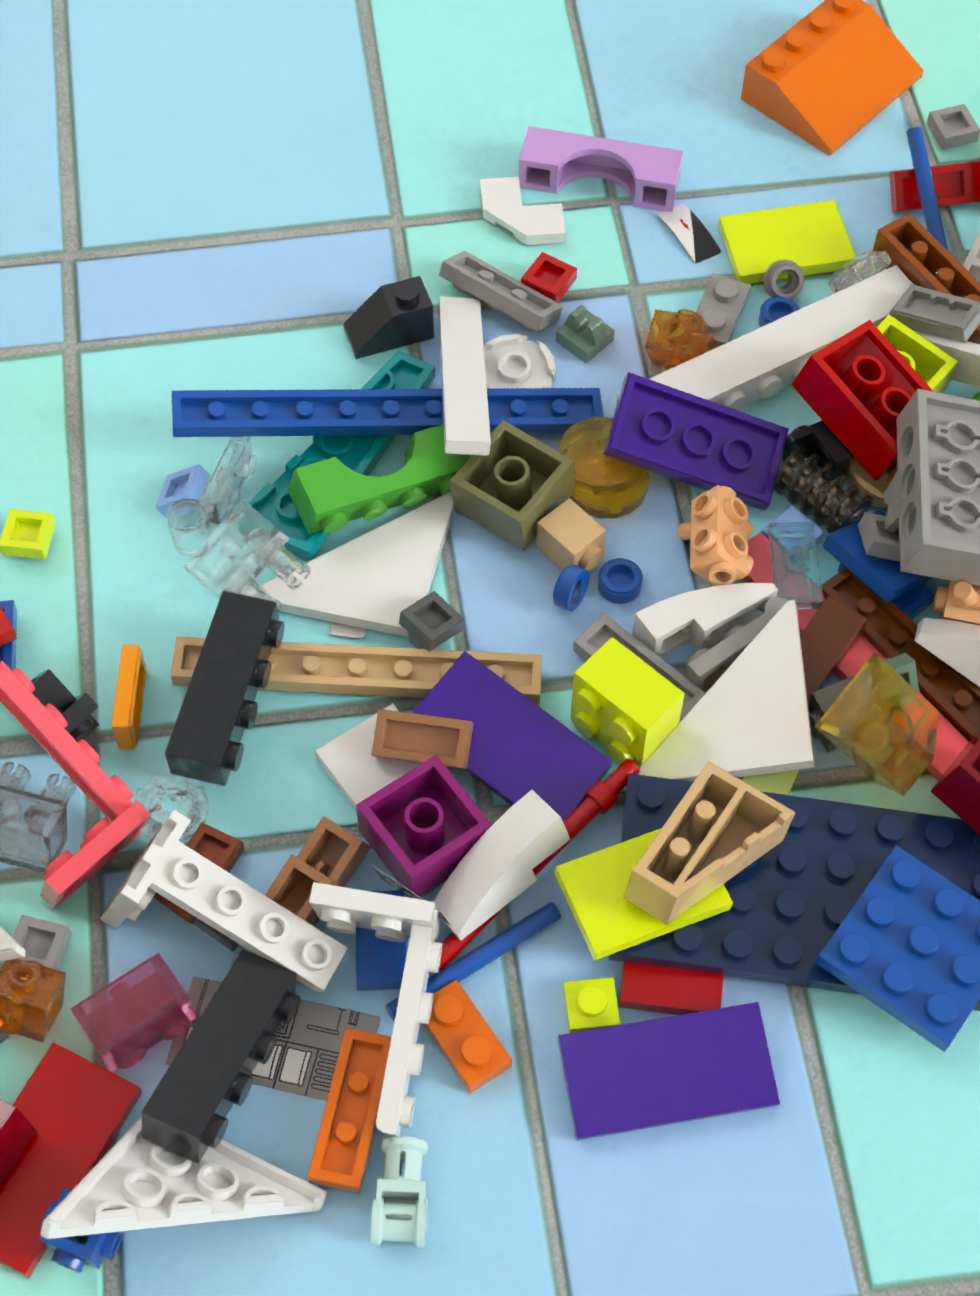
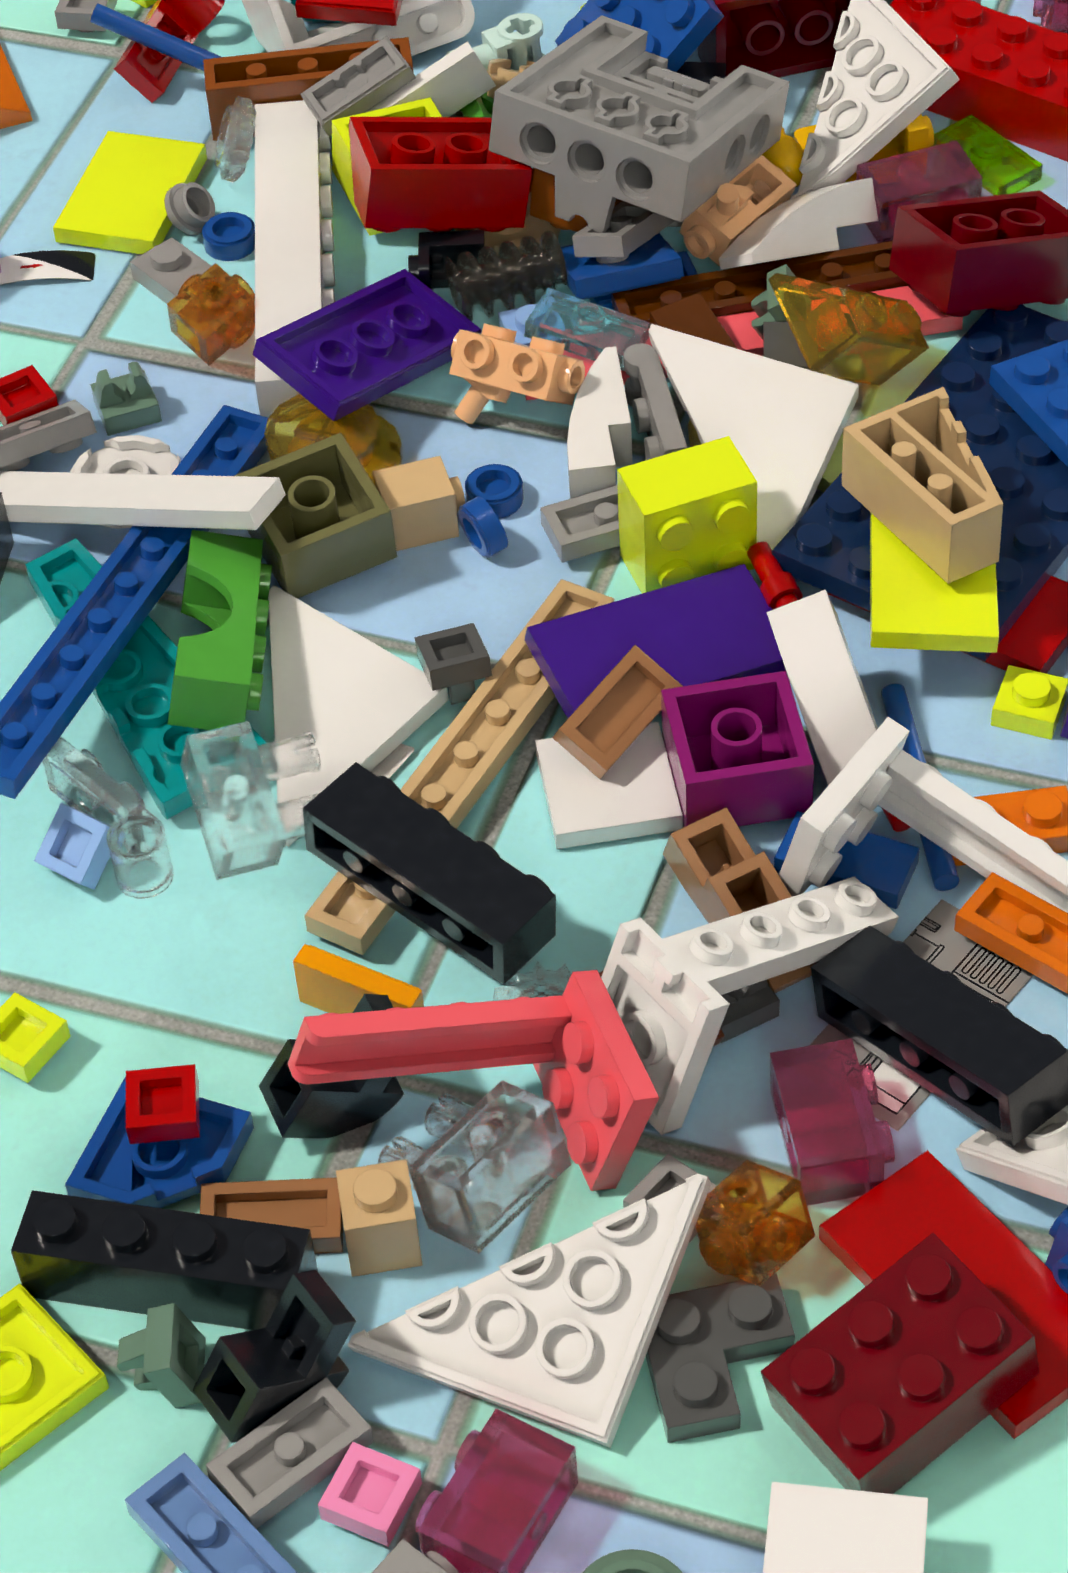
camera: 60 degrees left, 10 degrees down
black sticker [370,864,452,926] -> none

